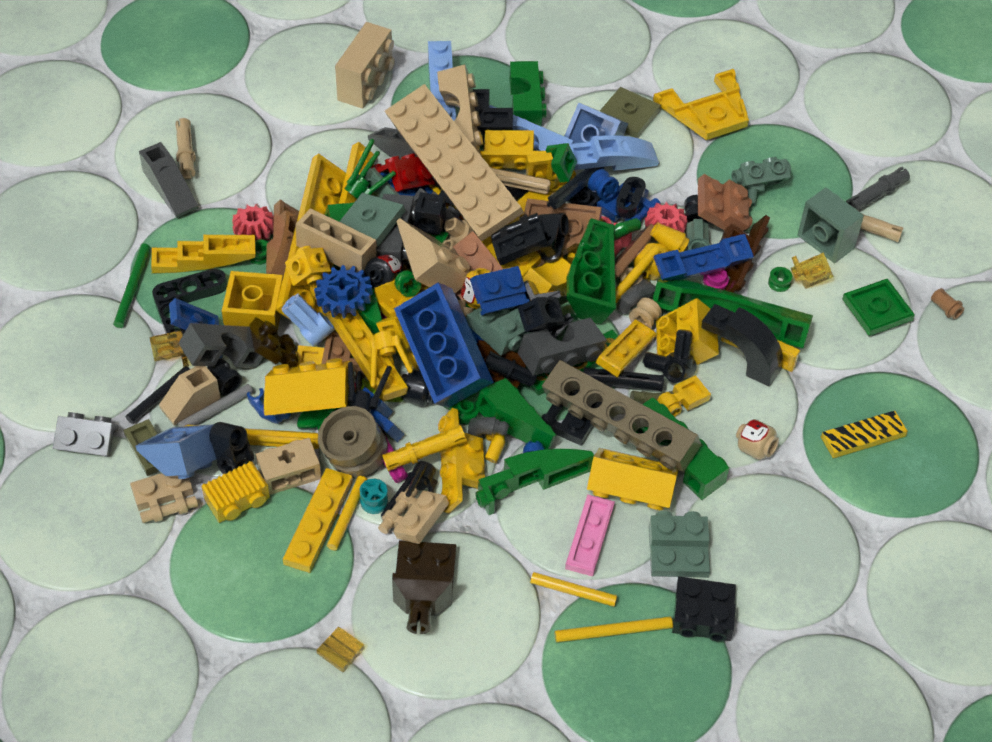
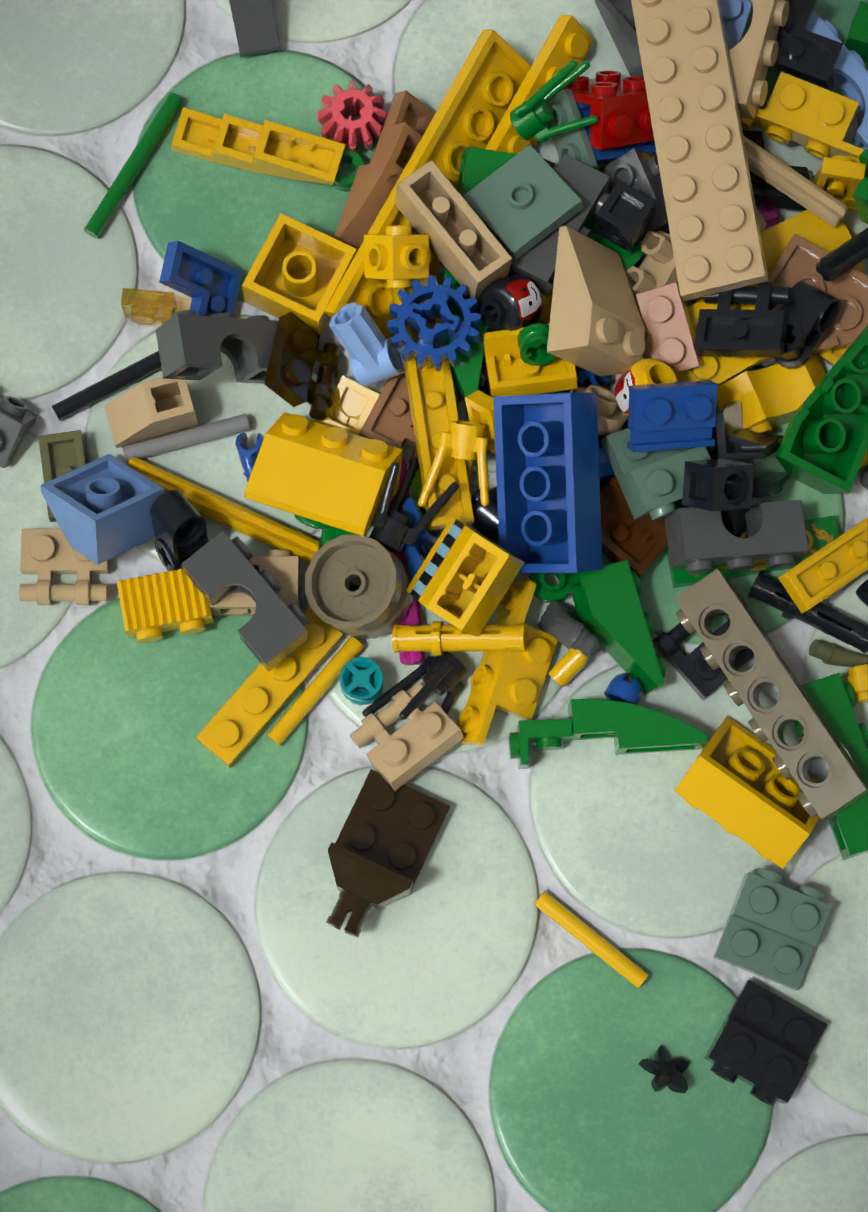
camera: 20 degrees right, 25 degrees up
black beam [152,269,227,347] -> none
black wheel [207,358,242,396] -> none
clear yellow piece [316,626,364,672] -> none
black axle [485,351,537,387] -> none
yellow bar [554,616,673,643] -> none
bright pink tile [565,495,615,576] -> none
none -> dark grey arch [182,530,309,672]
none -> yellow slope [406,516,525,637]
none -> black plant [639,1045,690,1093]

